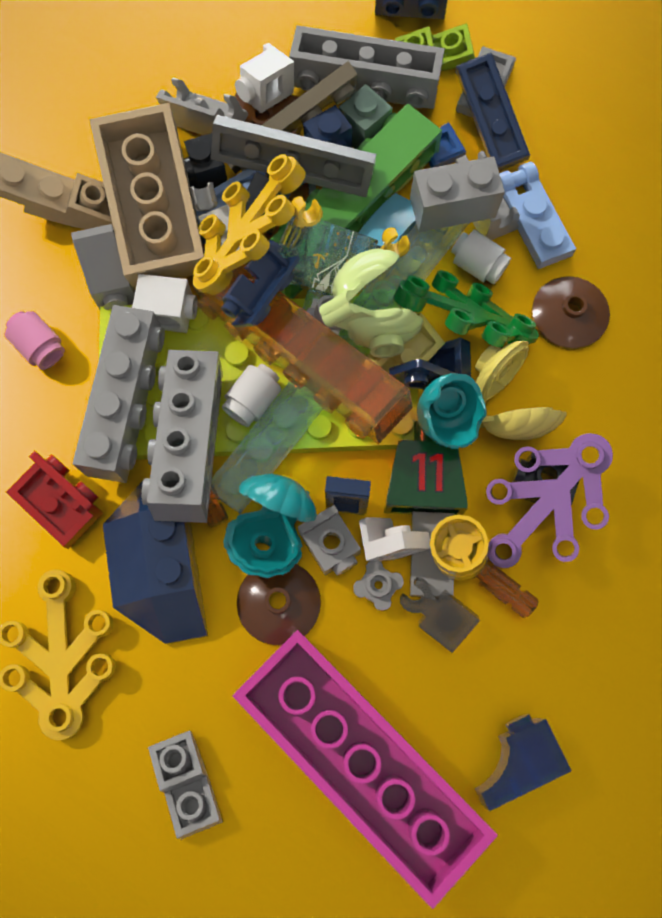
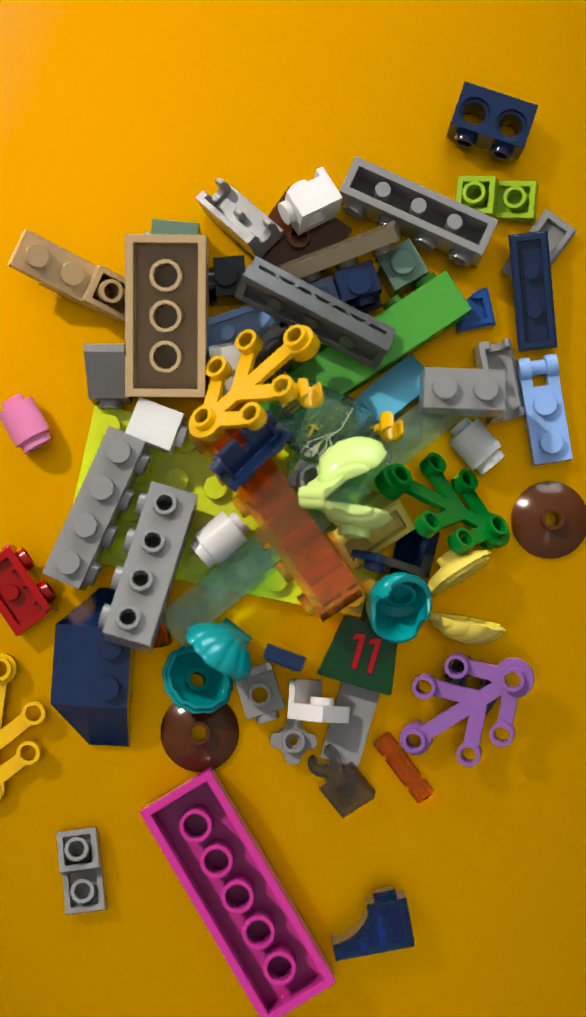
camera: 10 degrees right, 10 degrees up
light grey hand [189,182,218,211] -> none
yellow wheel [430,514,489,581] -> none

